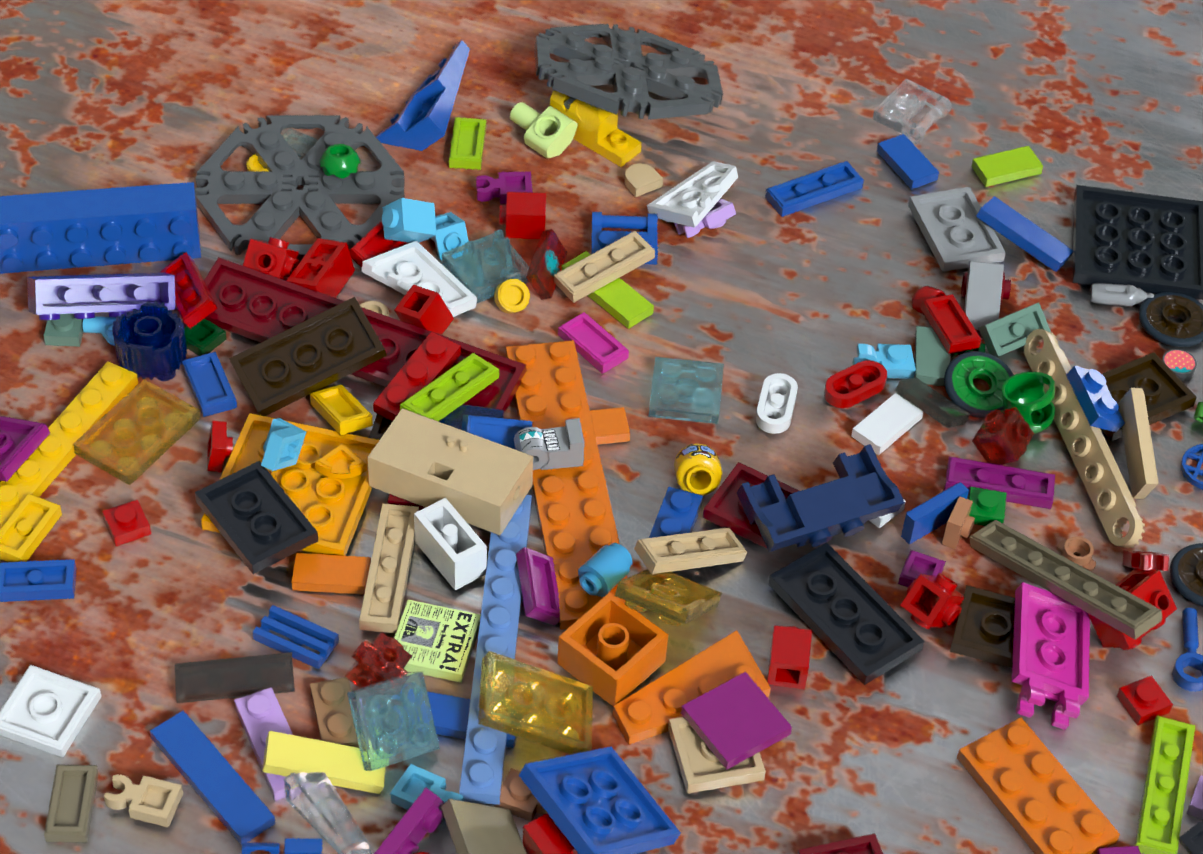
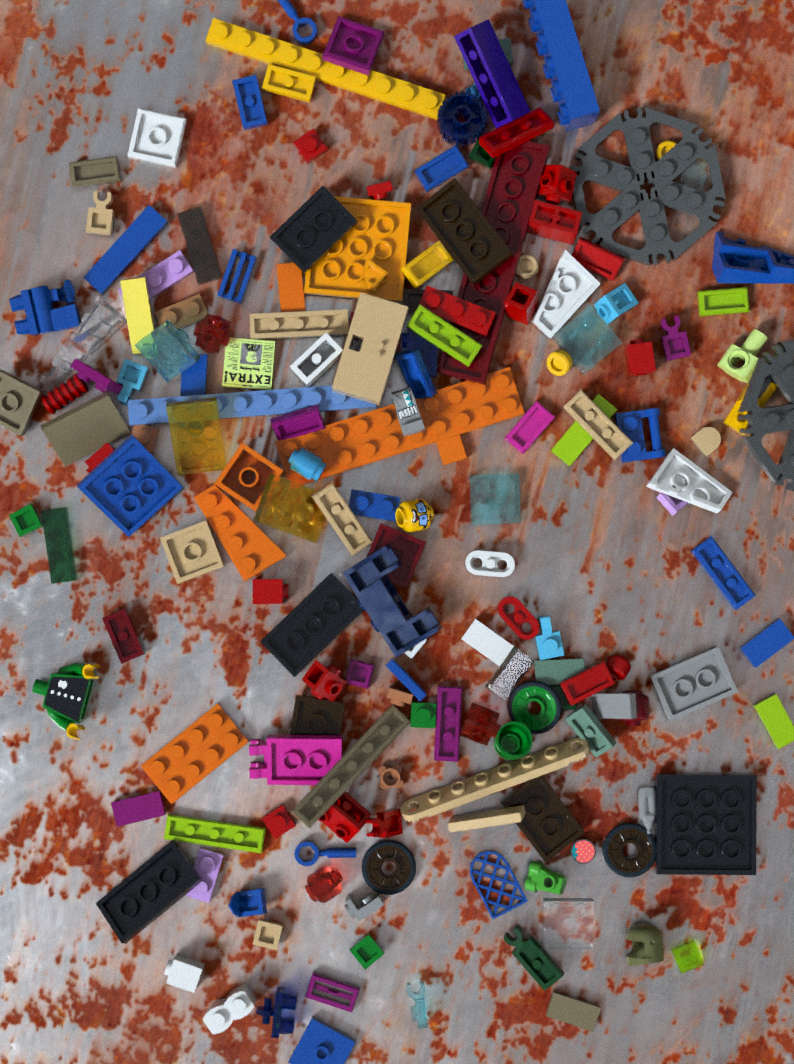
camera: 90 degrees right, 40 degrees up
clear yellow plate [73,379,200,485] -> none
medium azure bracket [261,418,306,471] -> none
green plate [319,144,361,179] -> none
medium azure brick [382,198,436,243] -> none
clear red tile [526,229,567,300] -> none
magenta tile [681,672,792,770] -> none
blue tile [976,196,1074,272] -> none
blue plate [1066,366,1125,432] -> none

